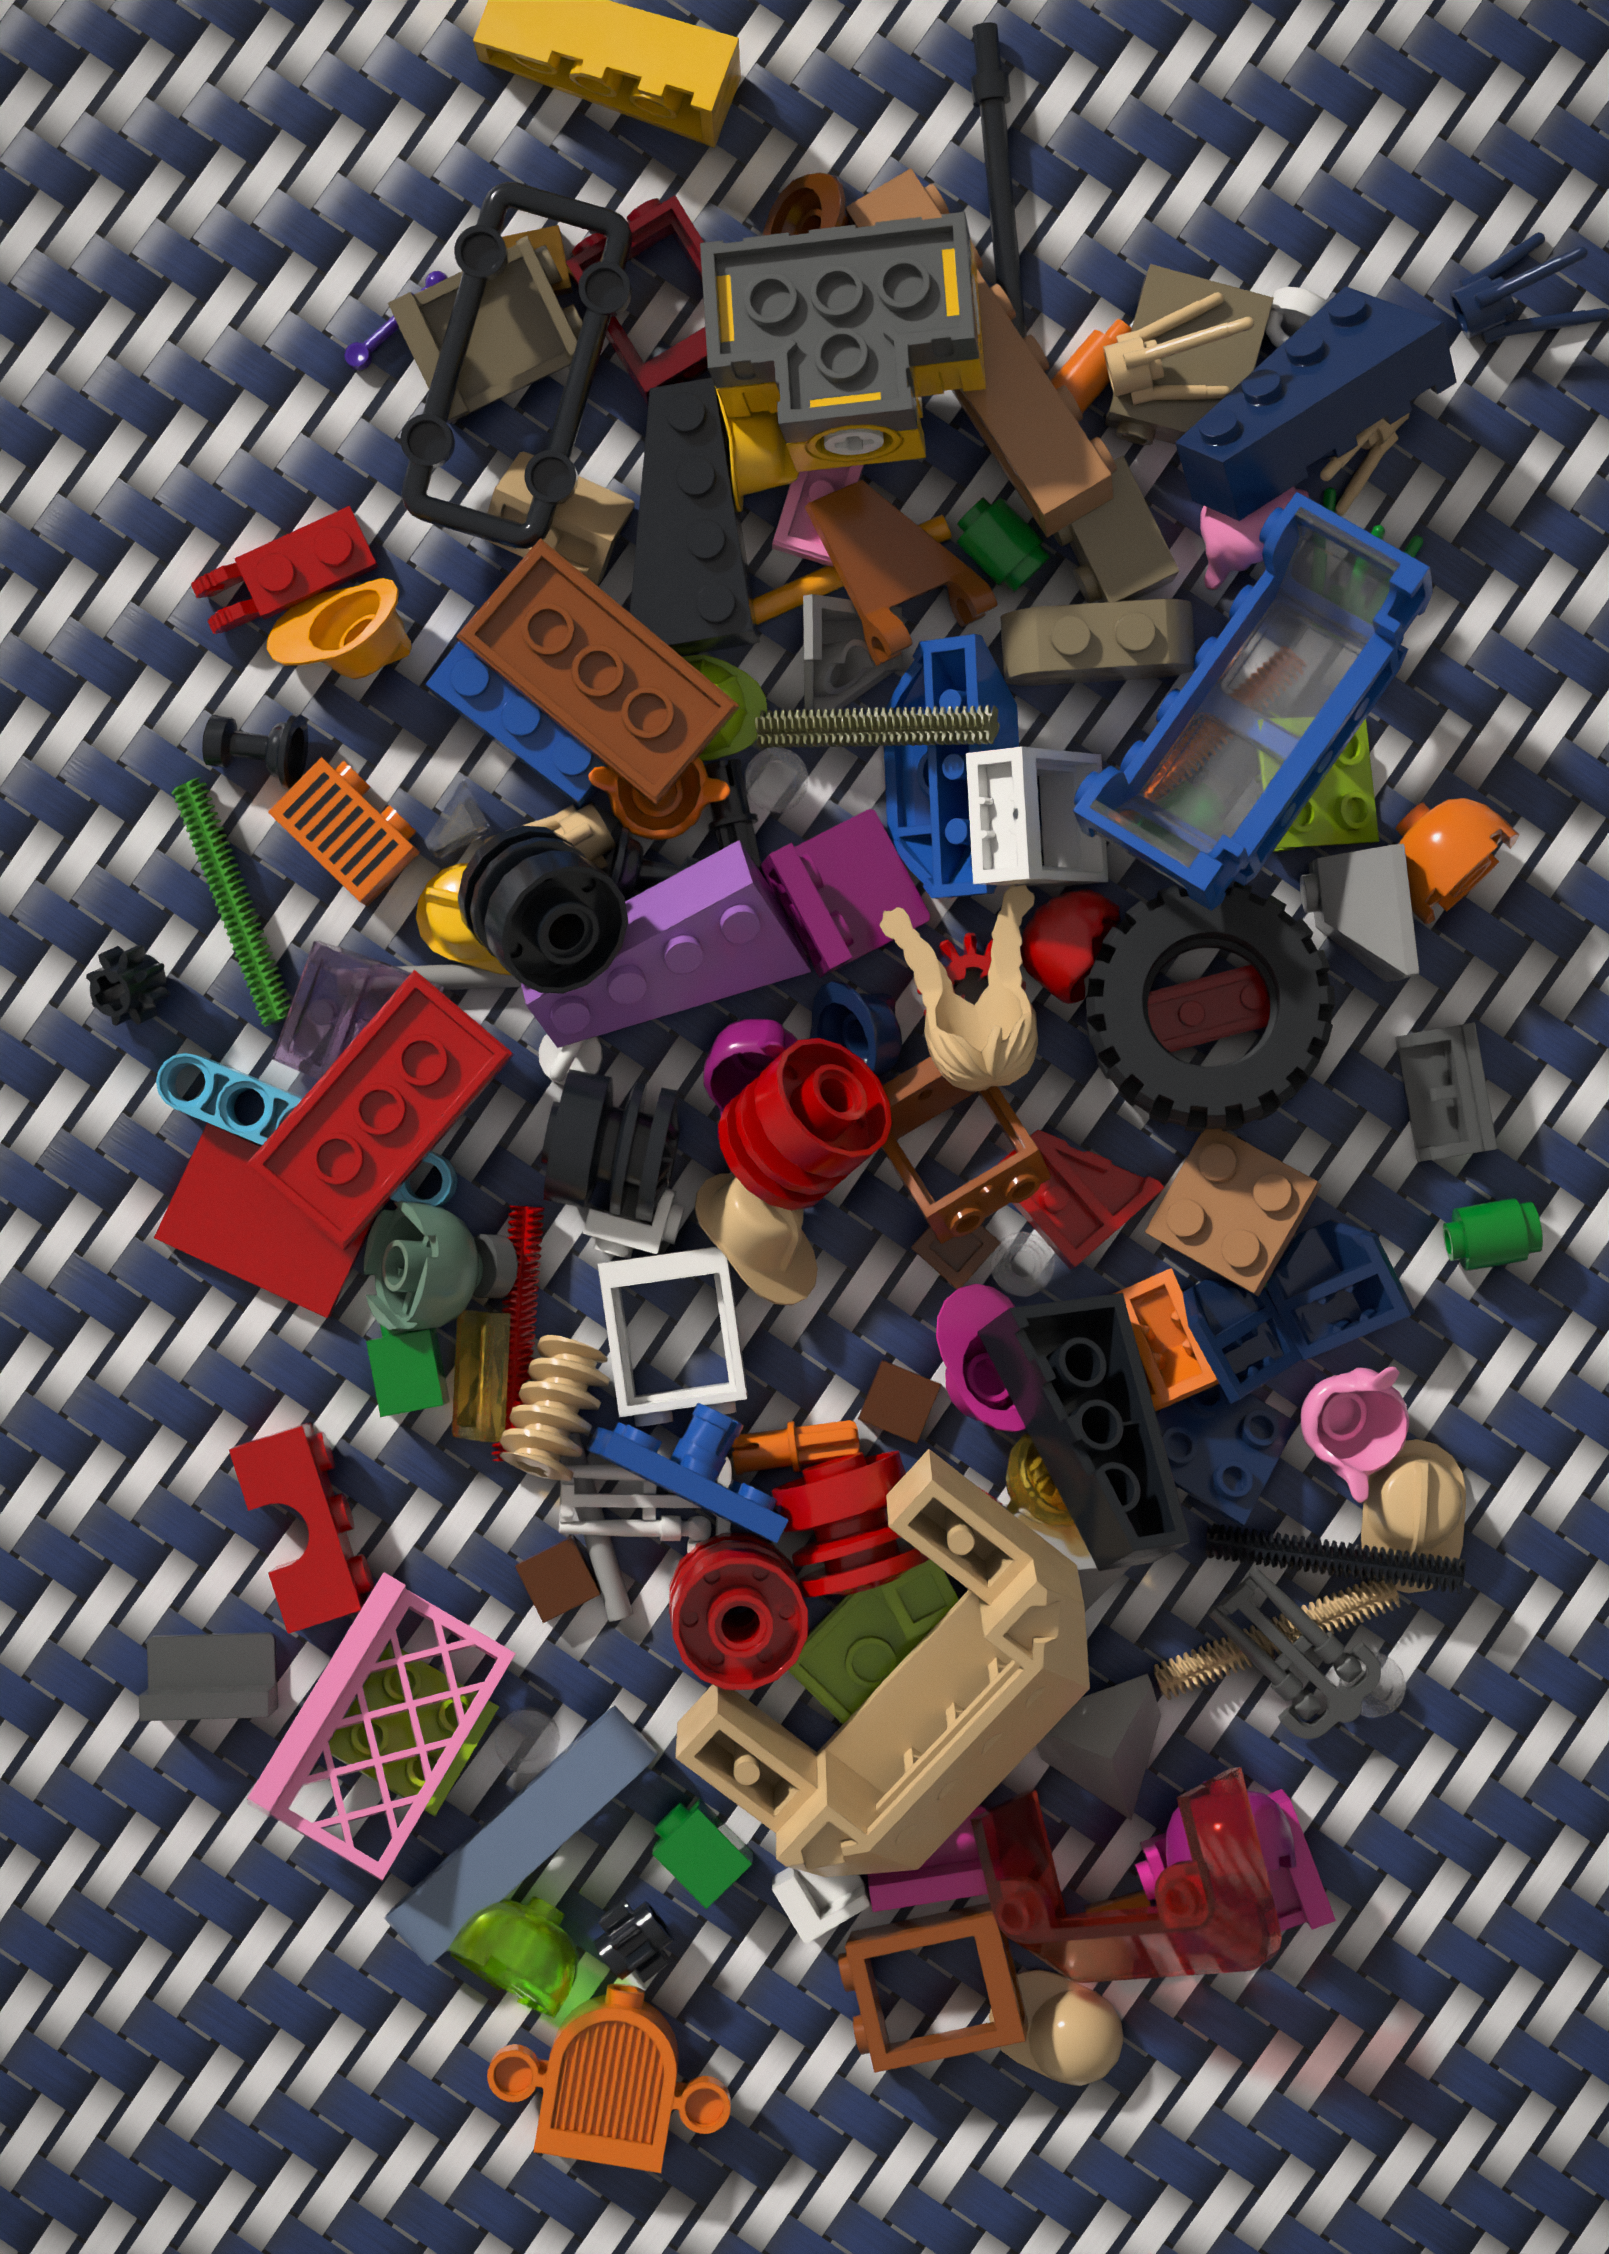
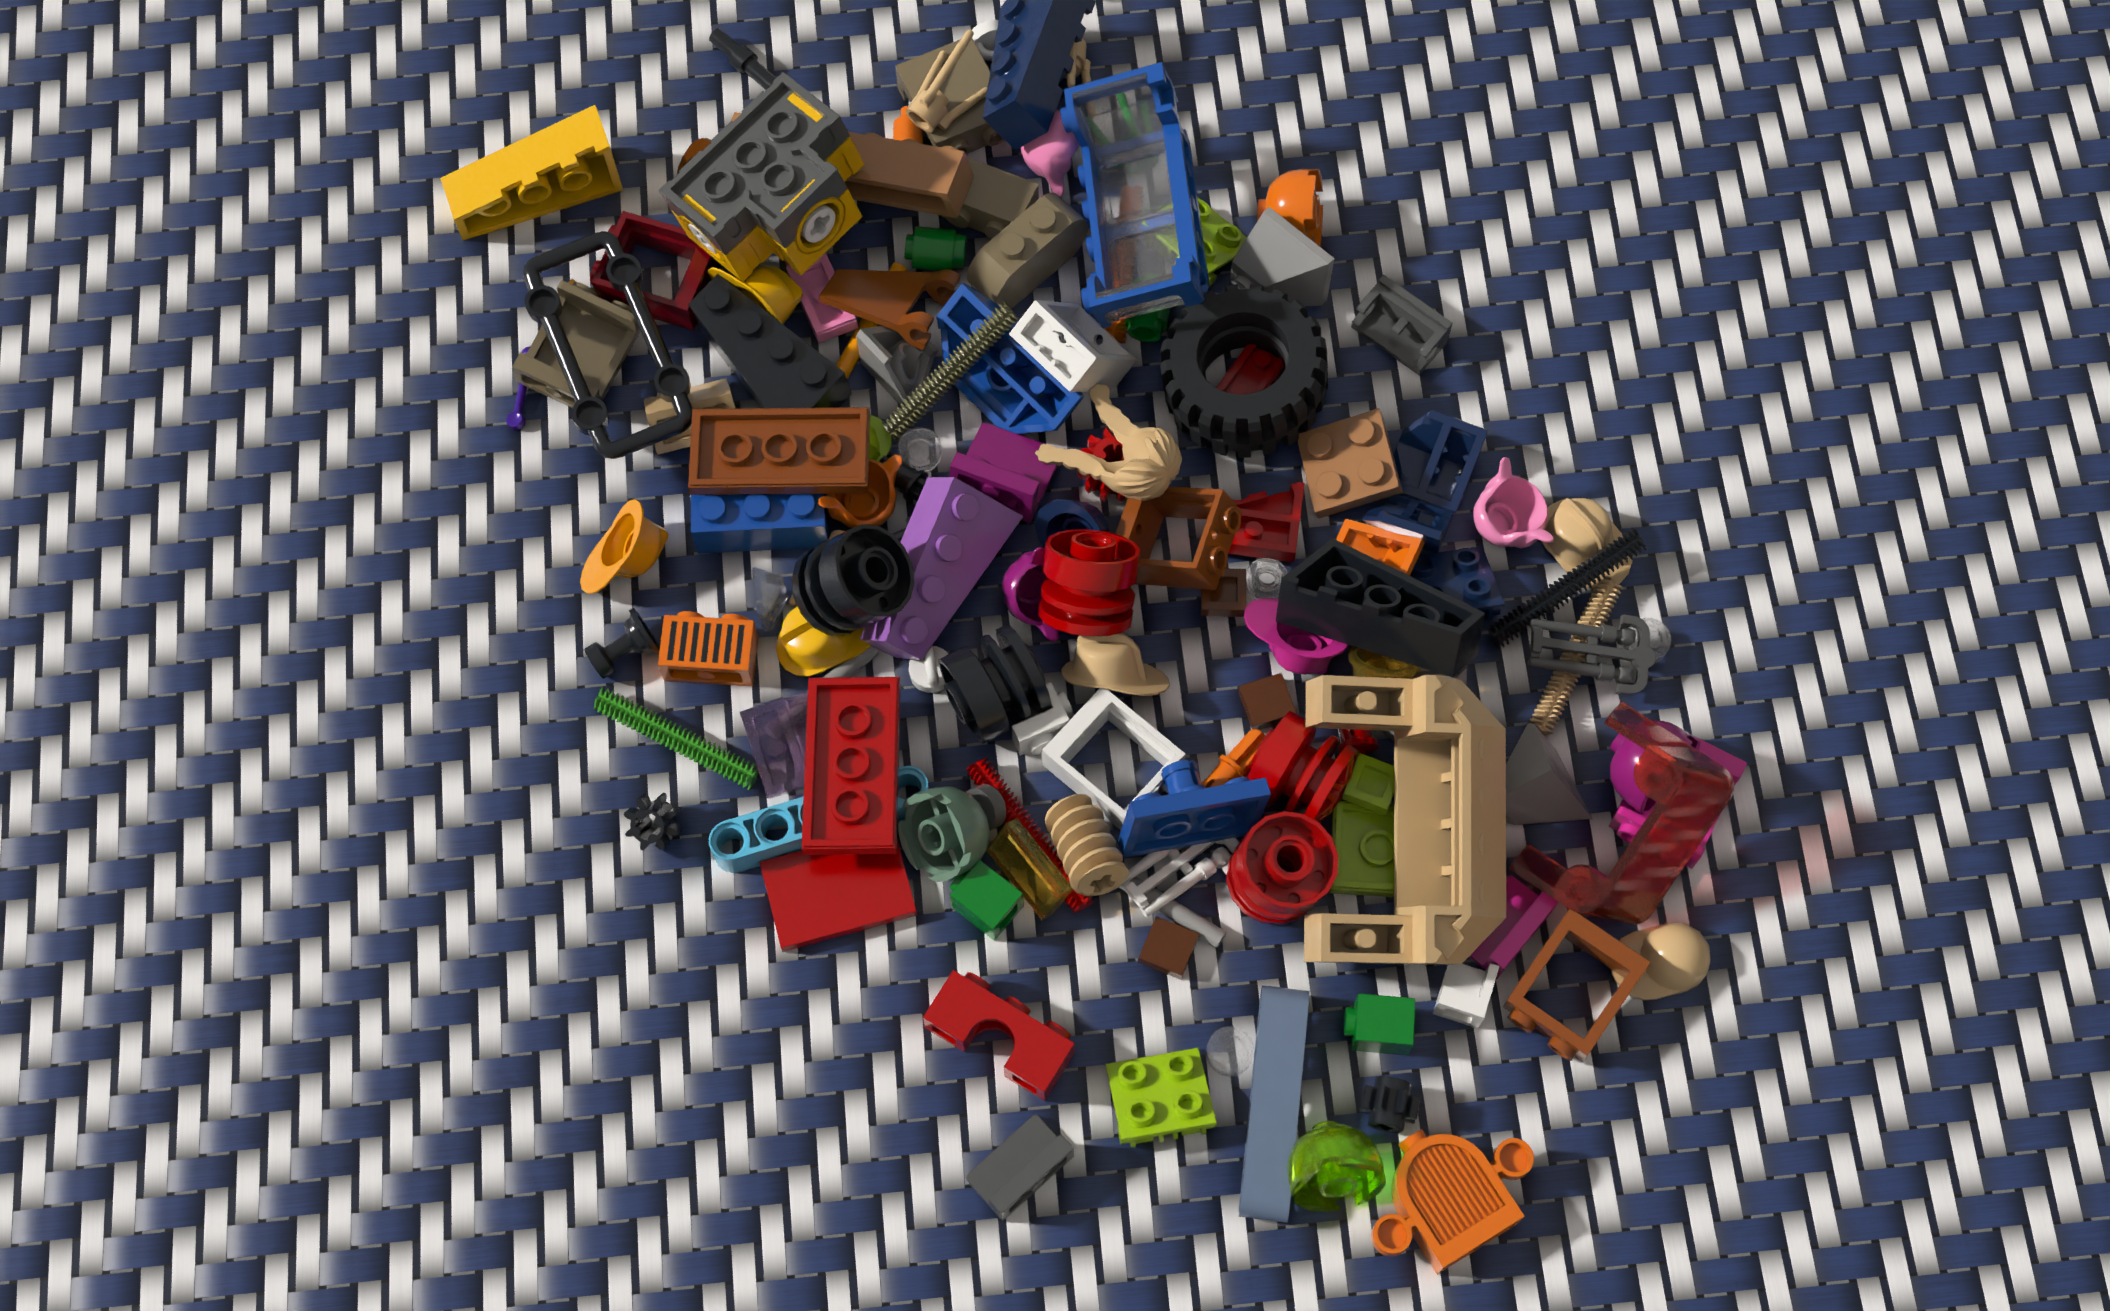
camera: 40 degrees left, 20 degrees down
red hinge [191,506,379,634] -> none
bright pink fence [247,1572,516,1881] -> none
red hair [1020,889,1121,1004] -> none
green brick [1443,1198,1543,1271] -> none

